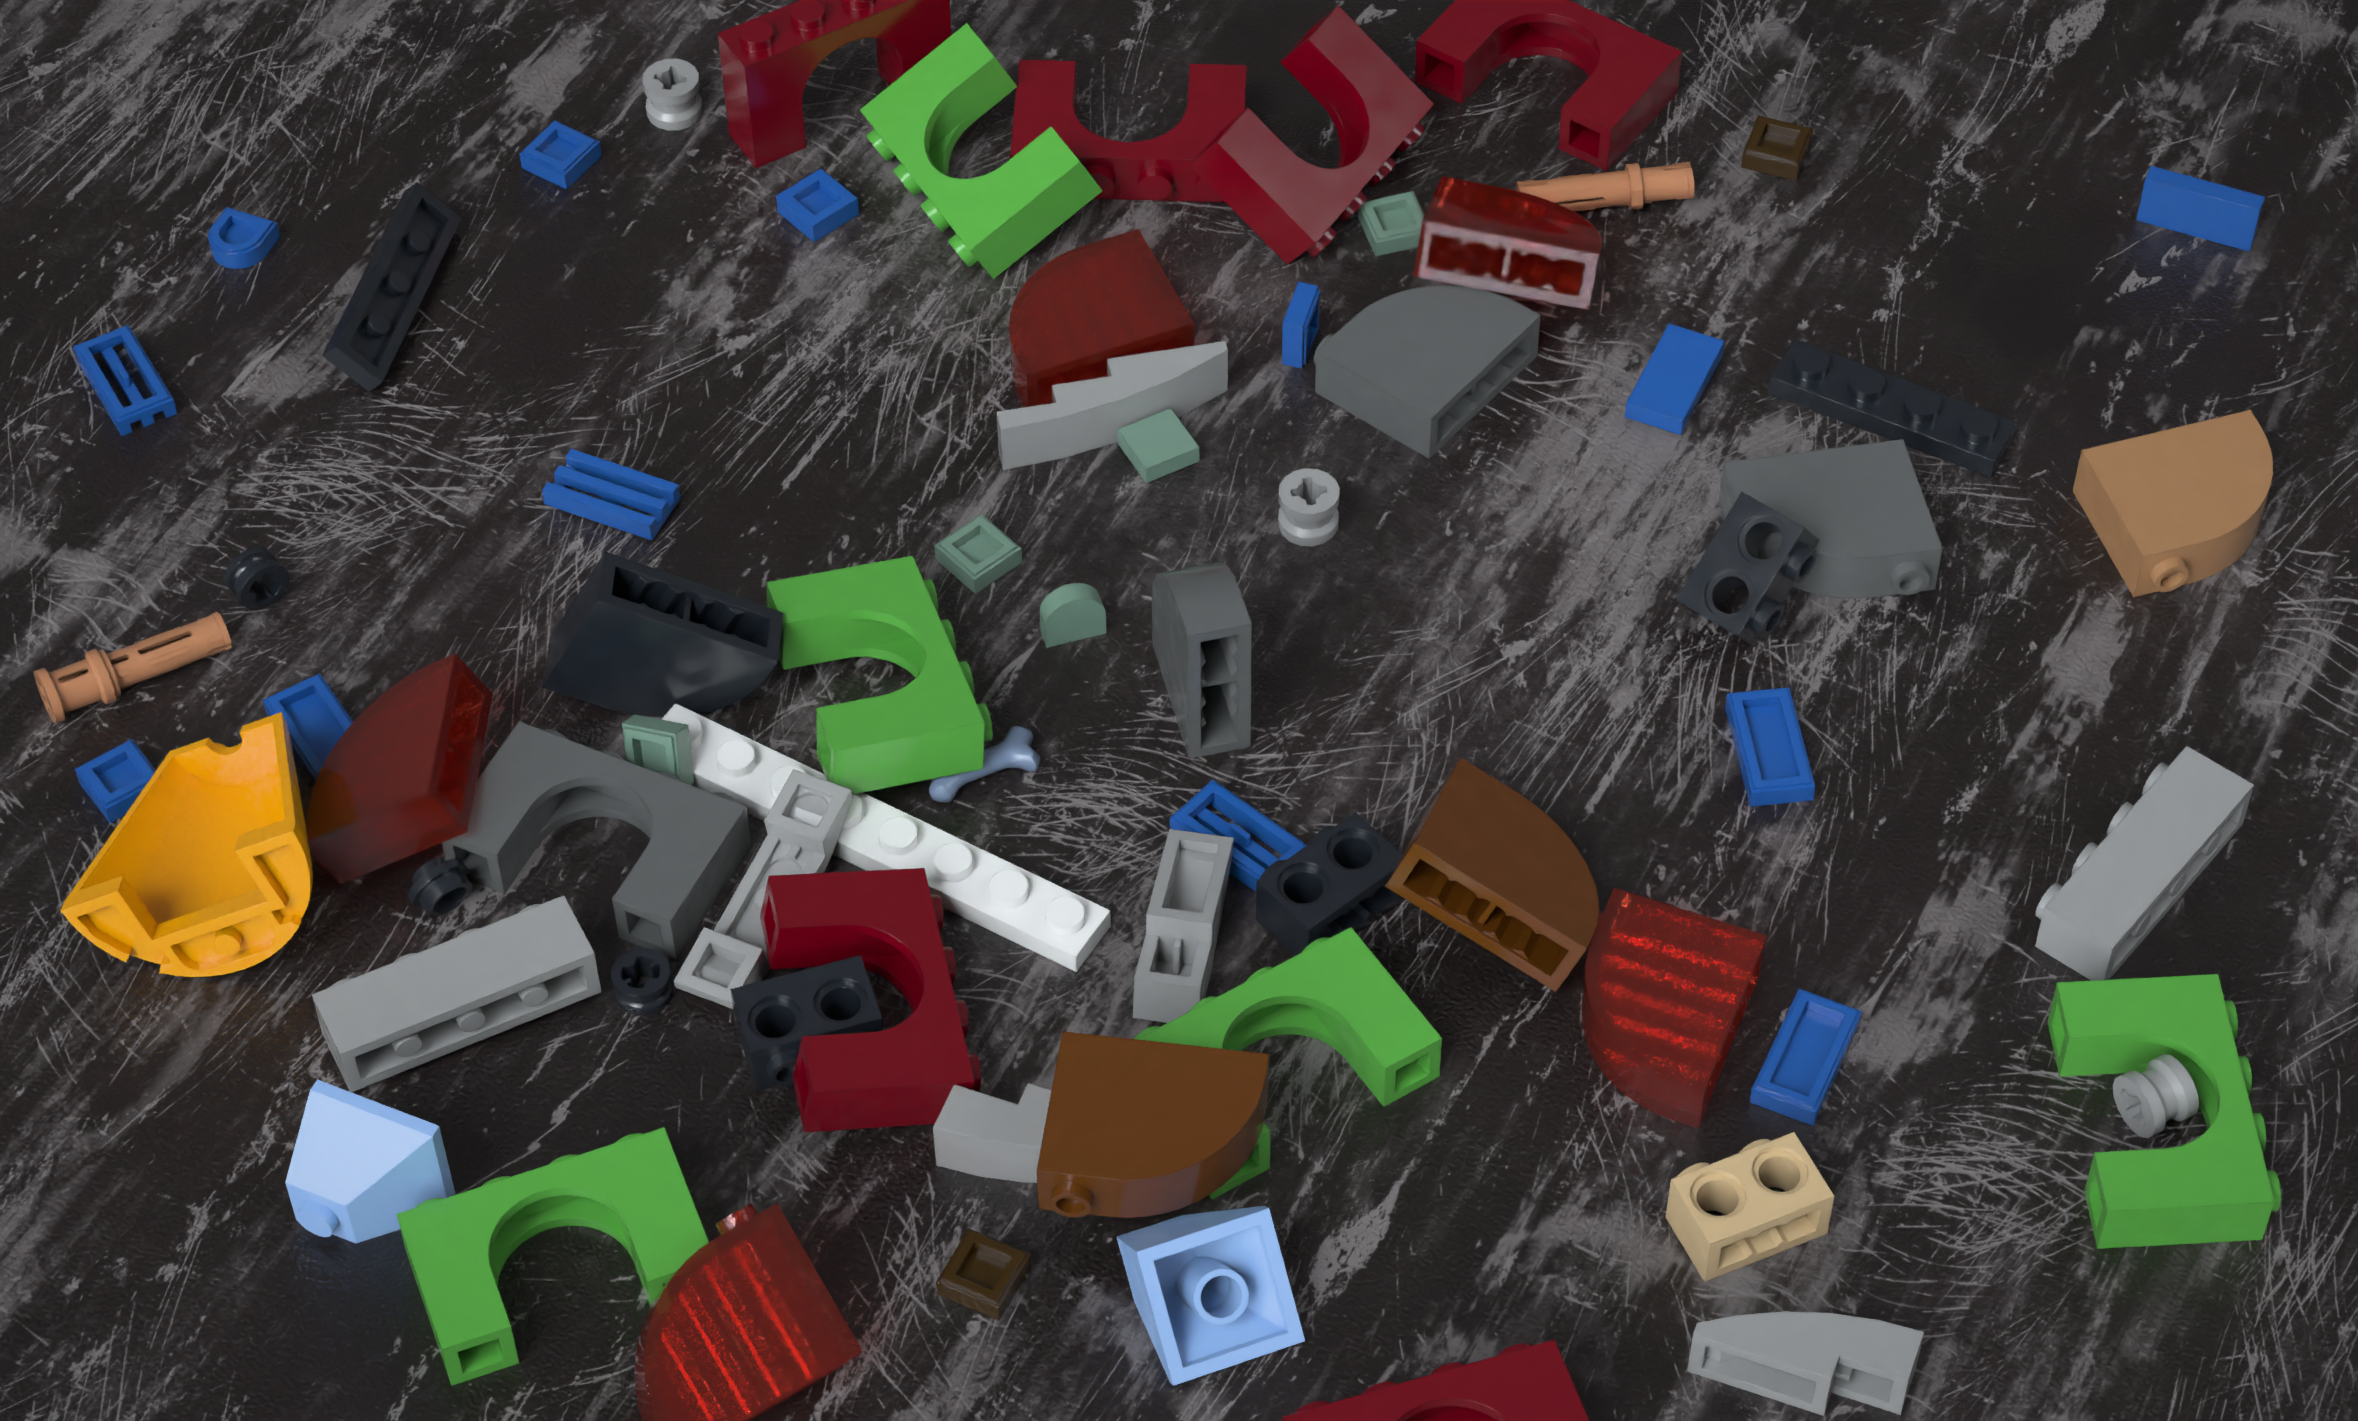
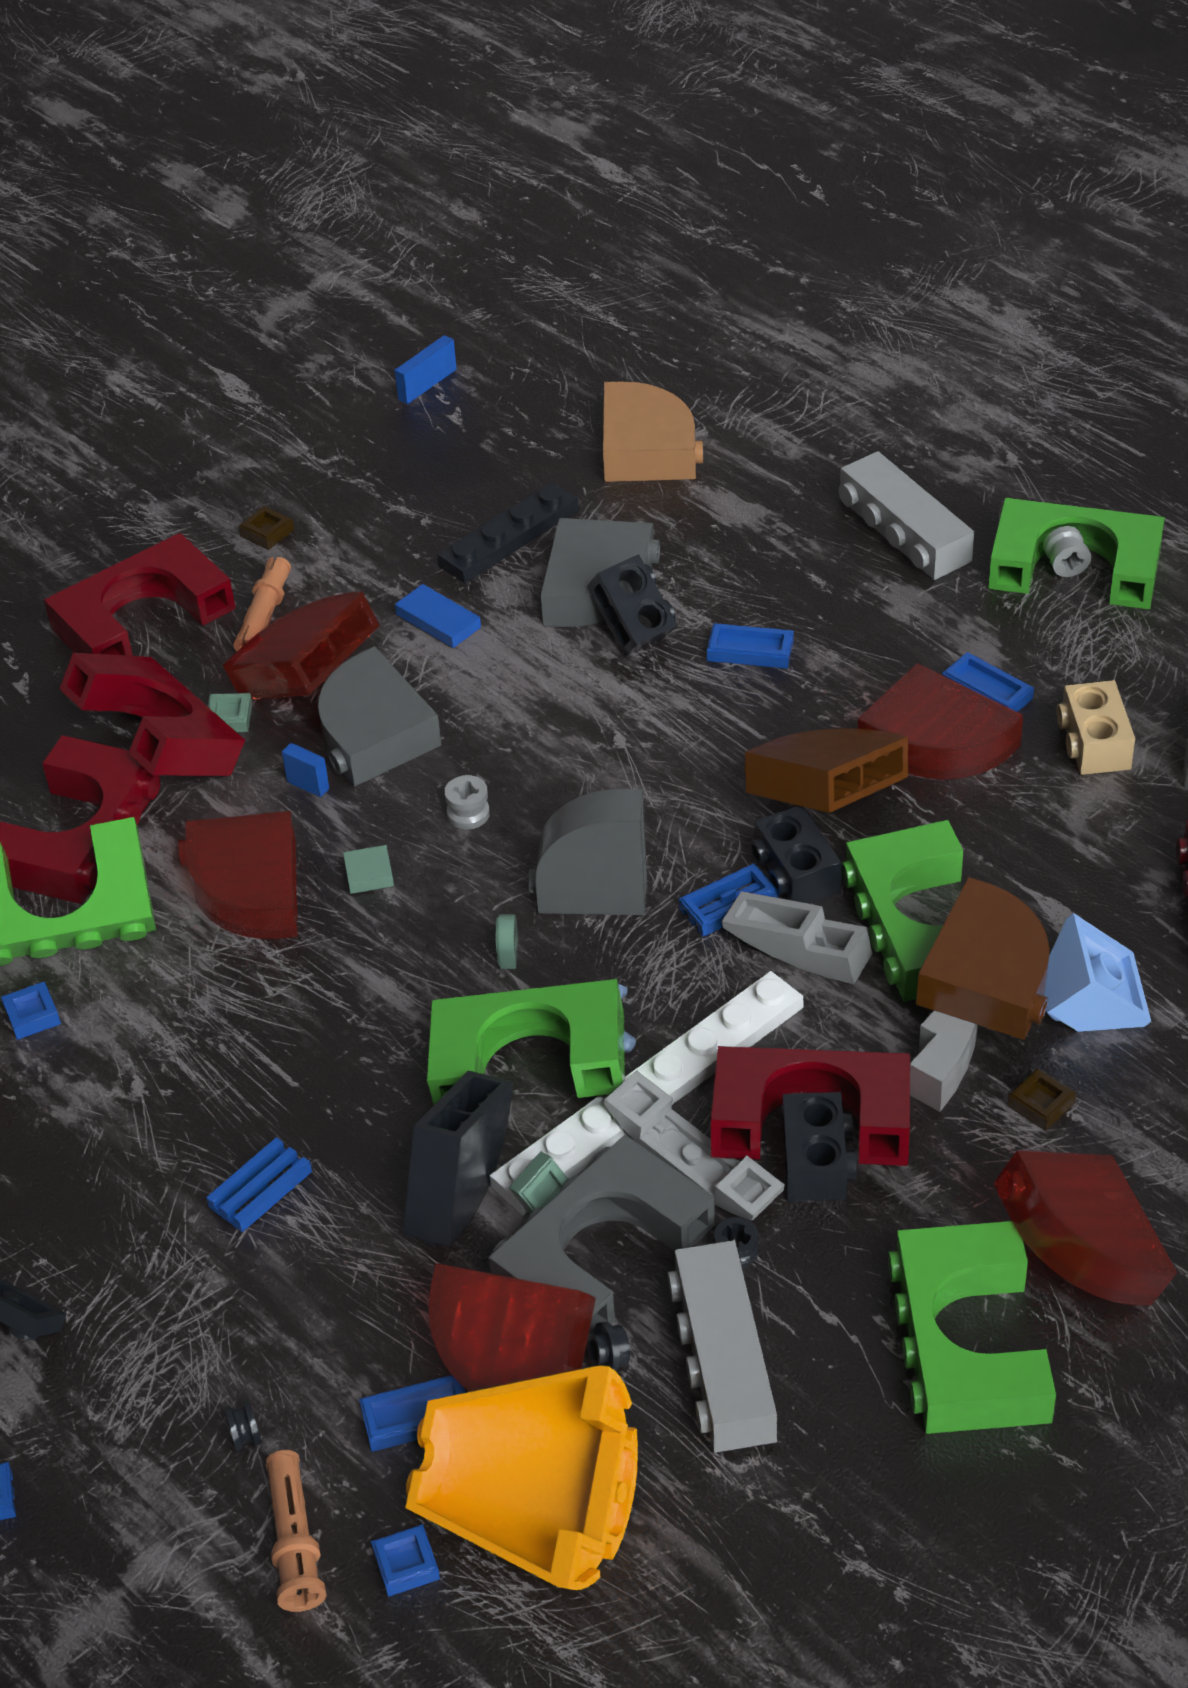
camera: 70 degrees left, 5 degrees down
light blue slope [285,1079,456,1243] -> none
sand green tile [934,514,1022,594] -> none
light grey slope [996,341,1228,470] -> none

